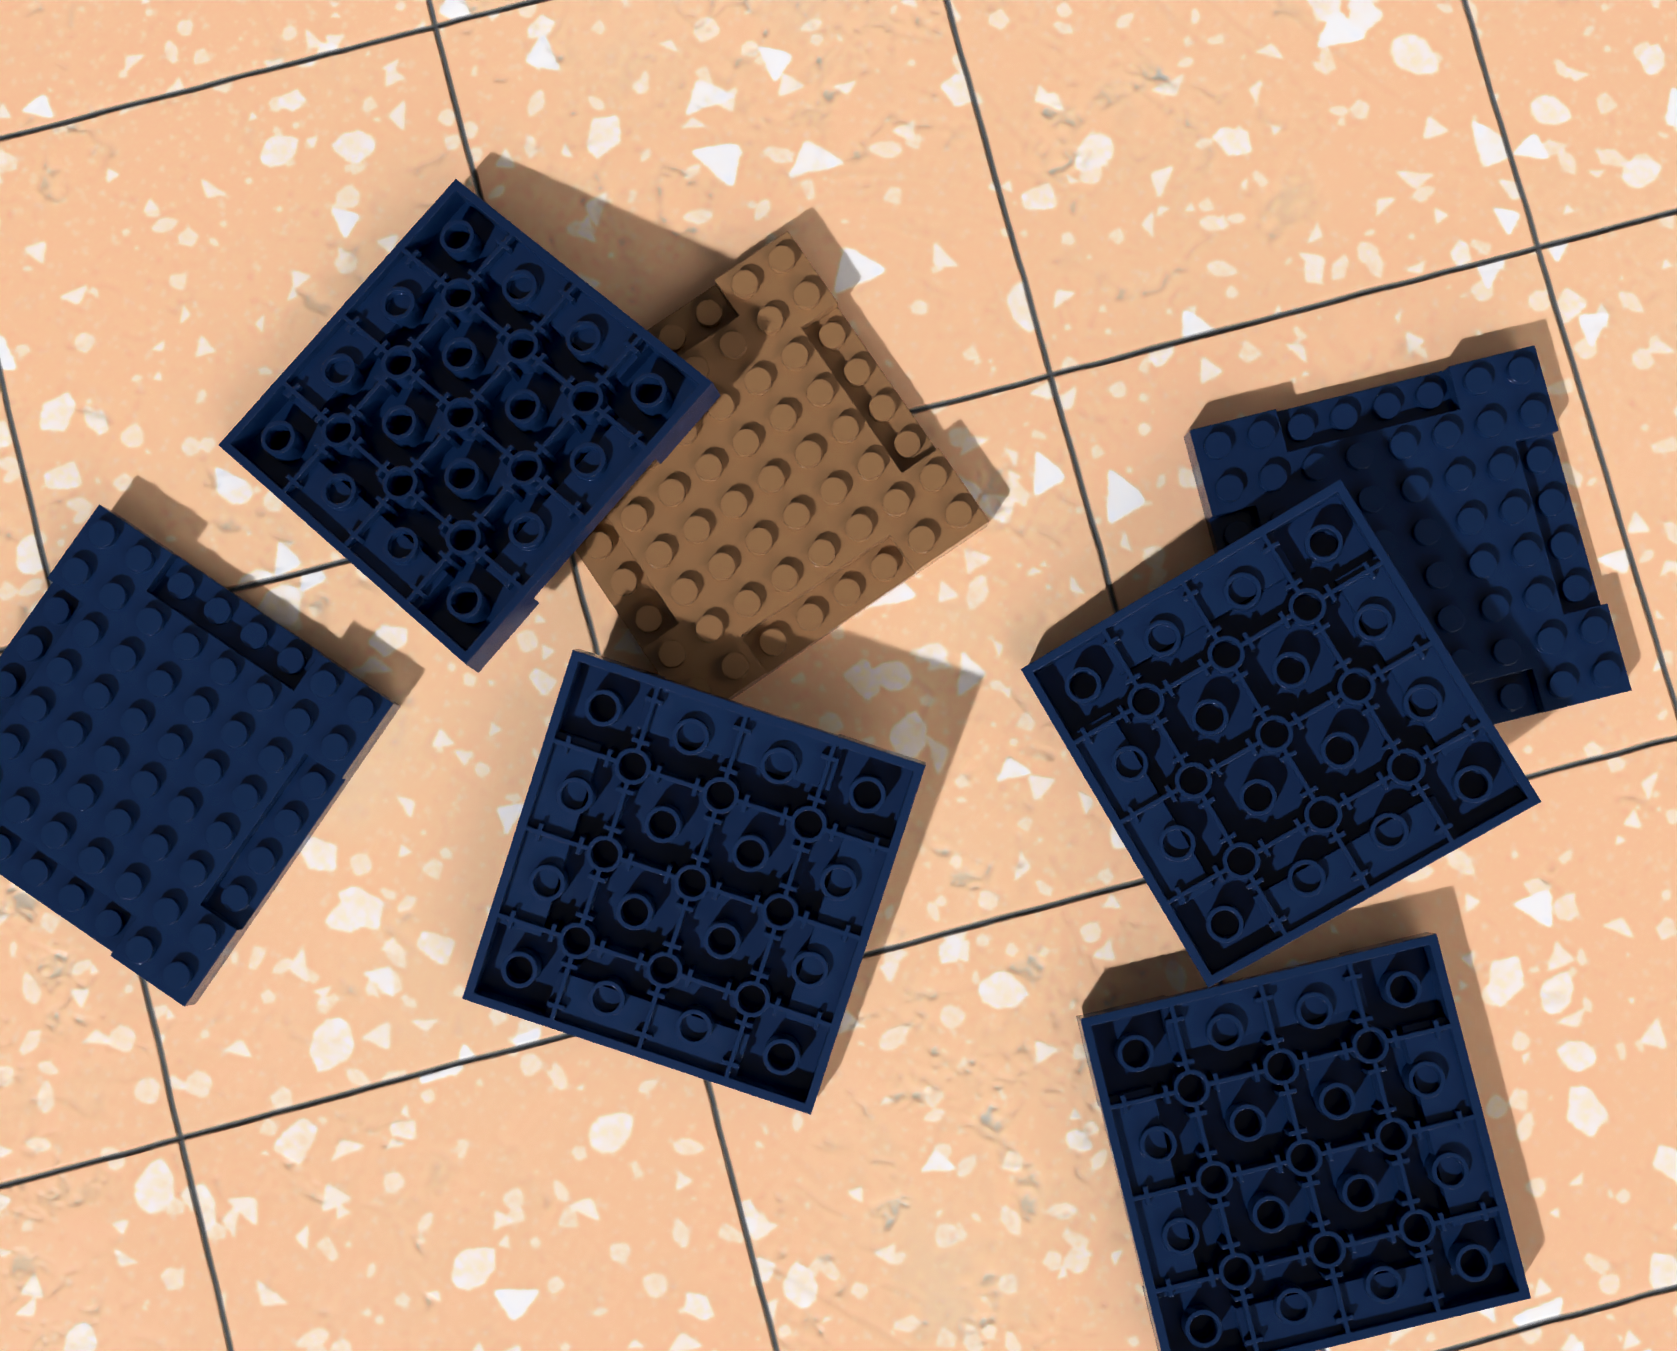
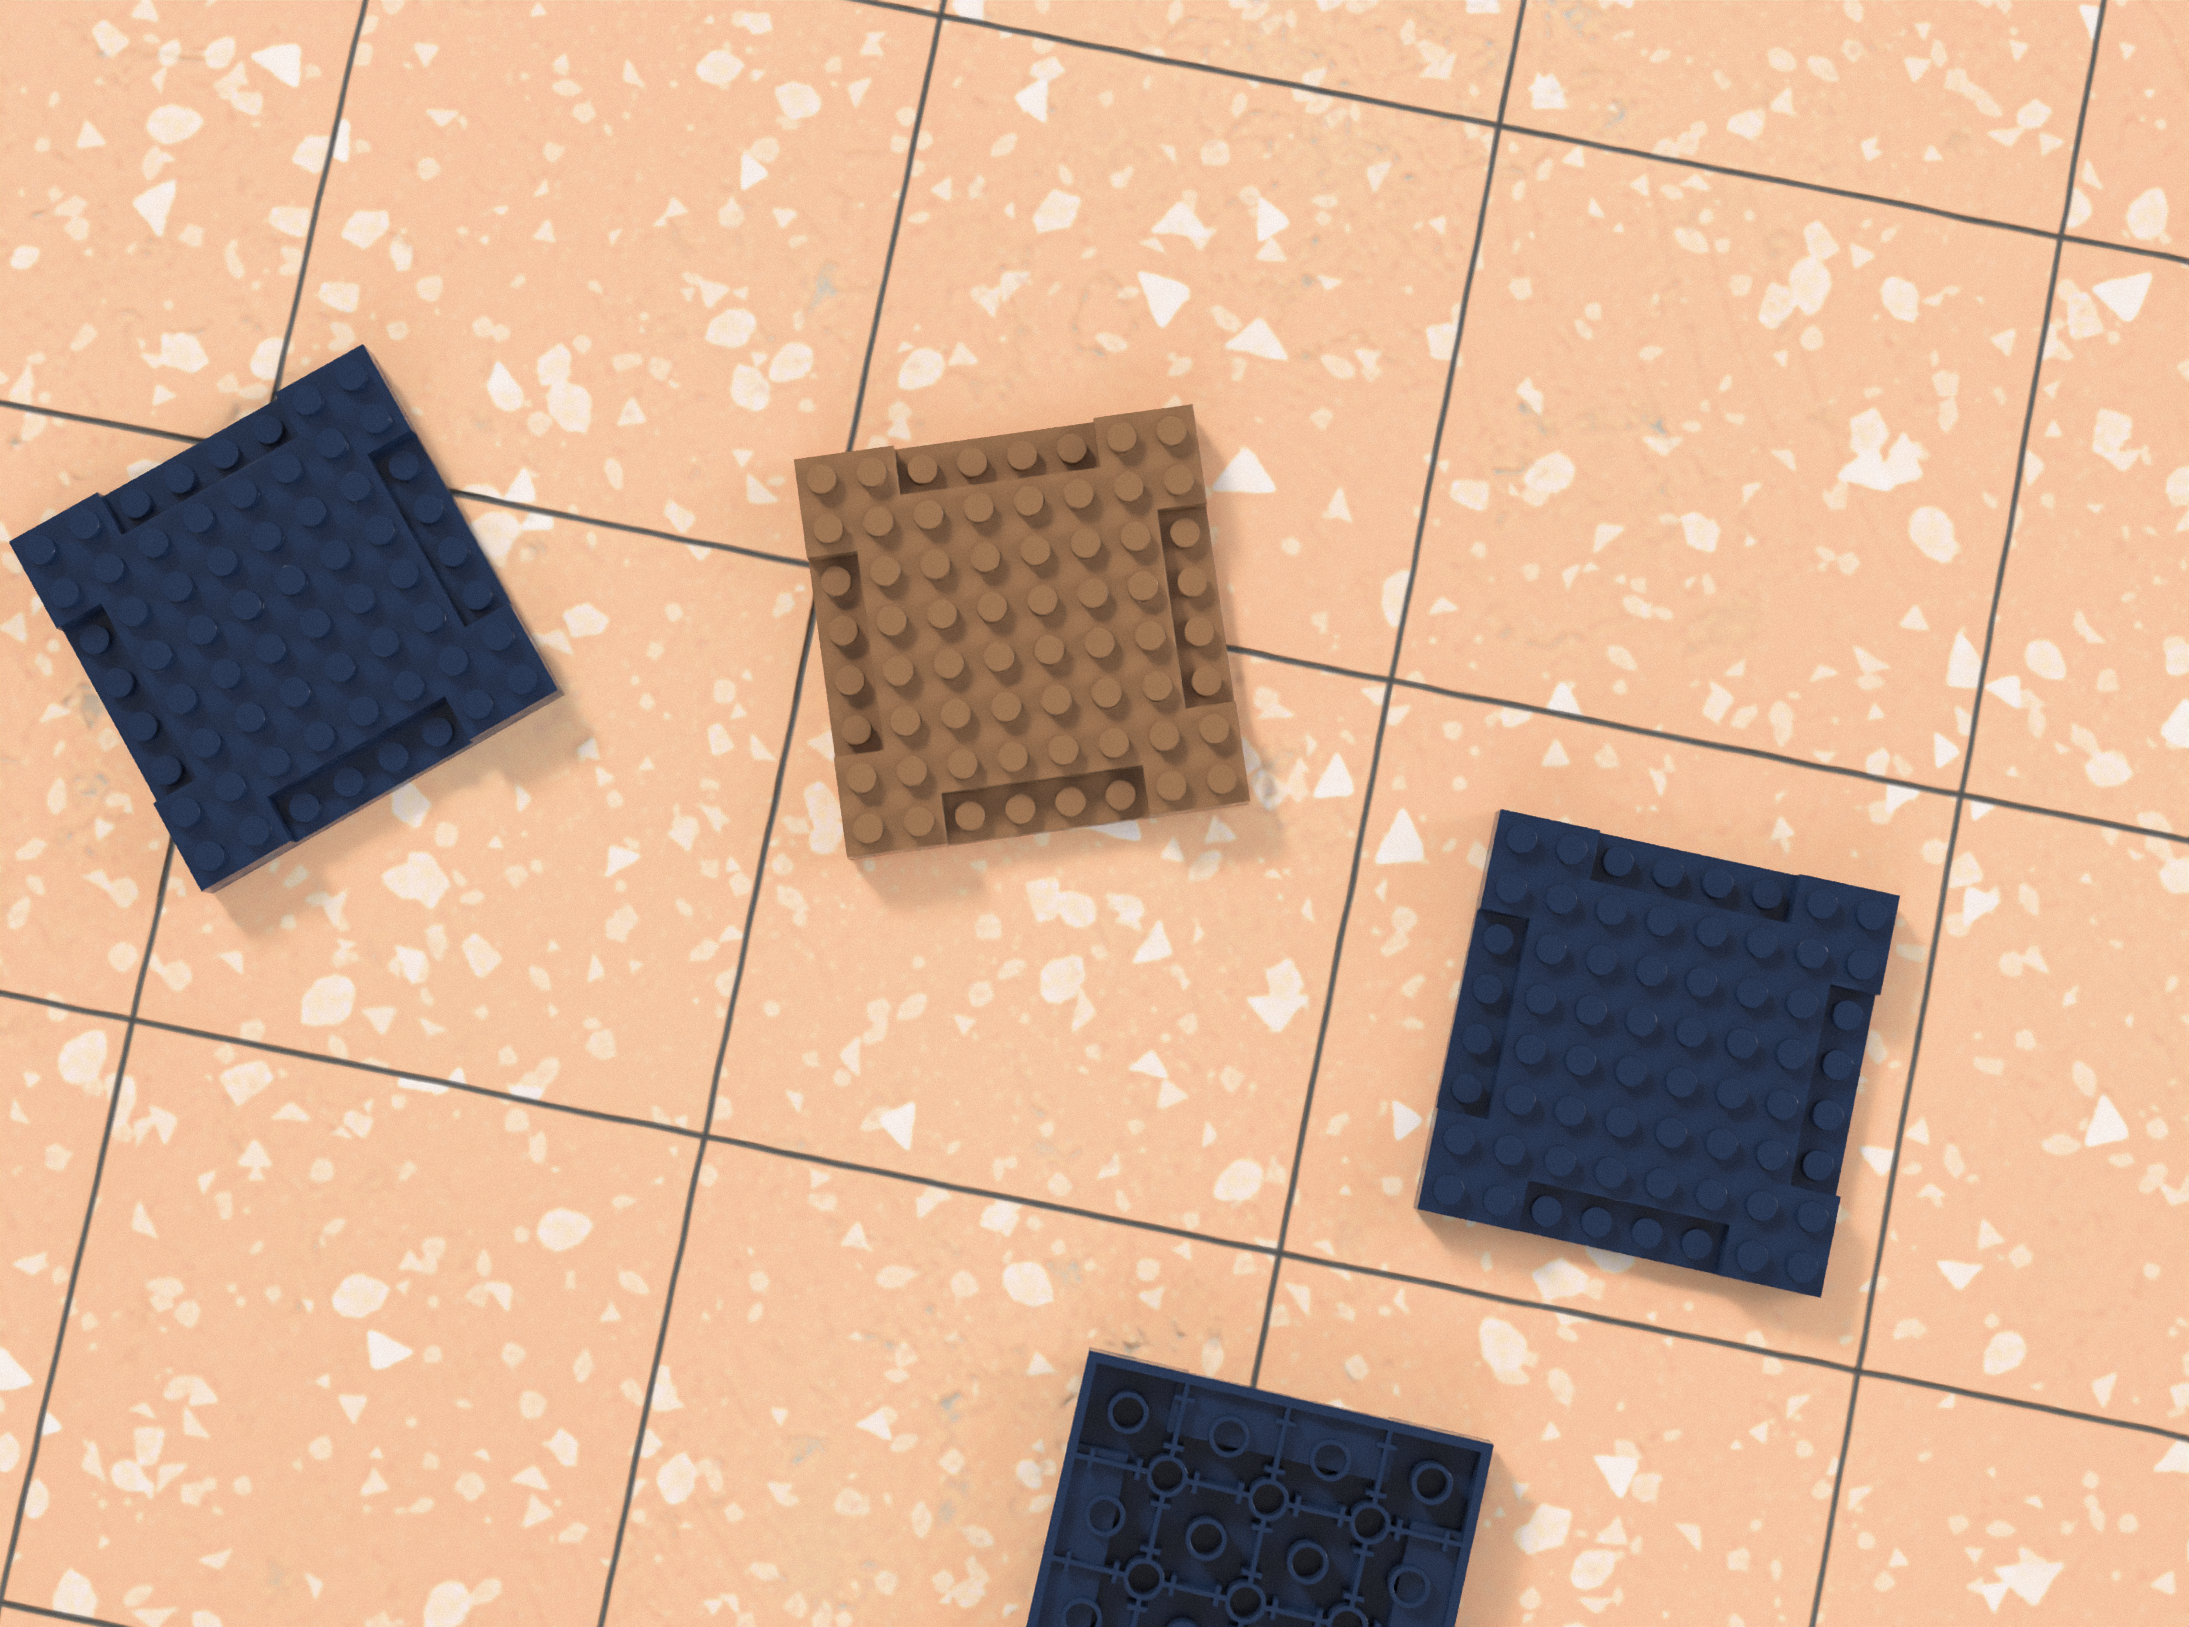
camera: 25 degrees right, 0 degrees up
dark blue plate [219,179,721,673] -> none
dark blue plate [462,649,926,1115] -> none
dark blue plate [1021,479,1542,988] -> none

